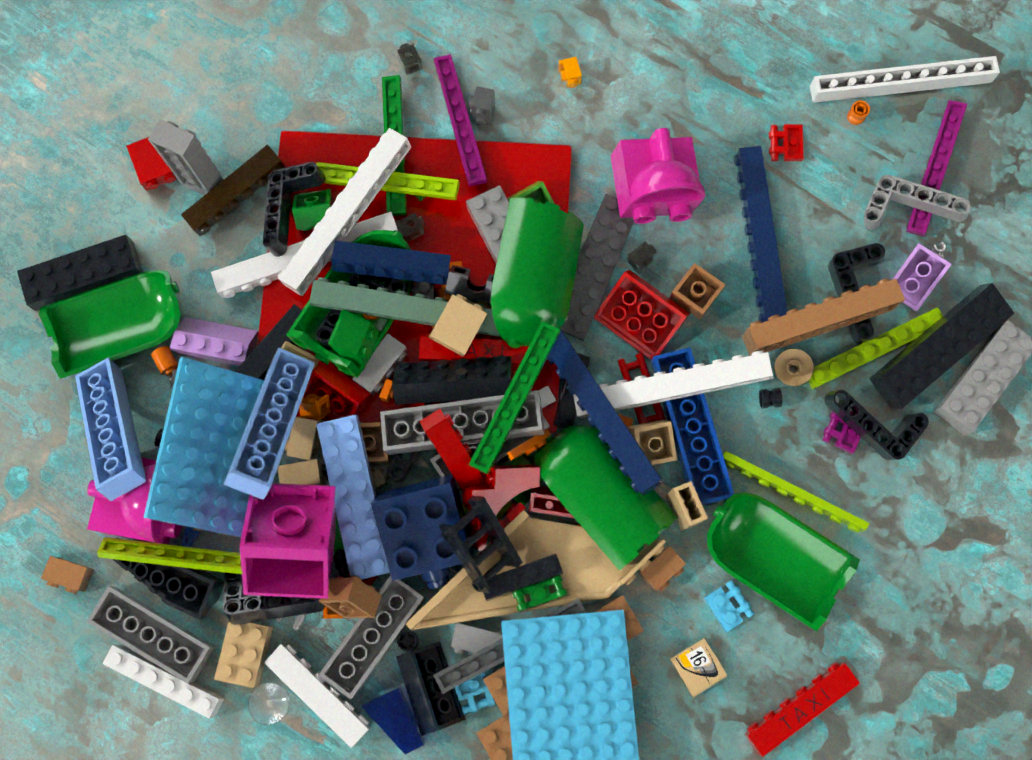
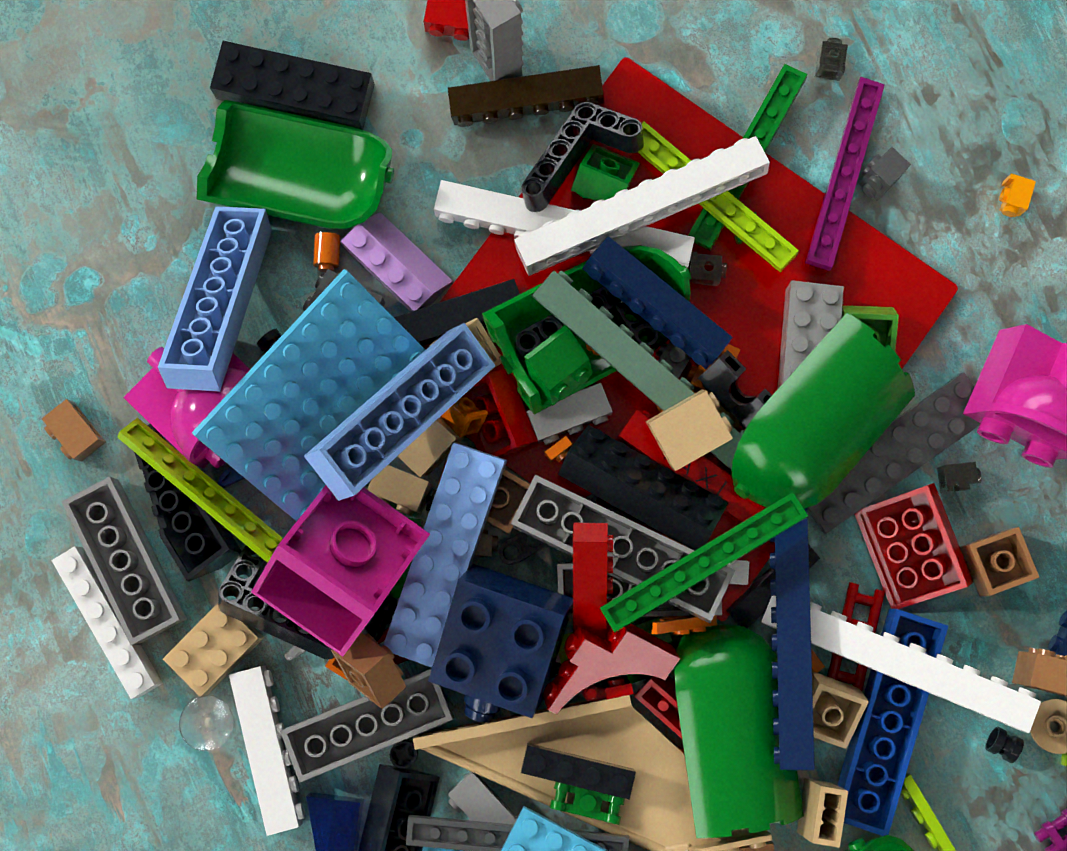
camera: 30 degrees right, 5 degrees up
black fence [439,496,523,594] -> none

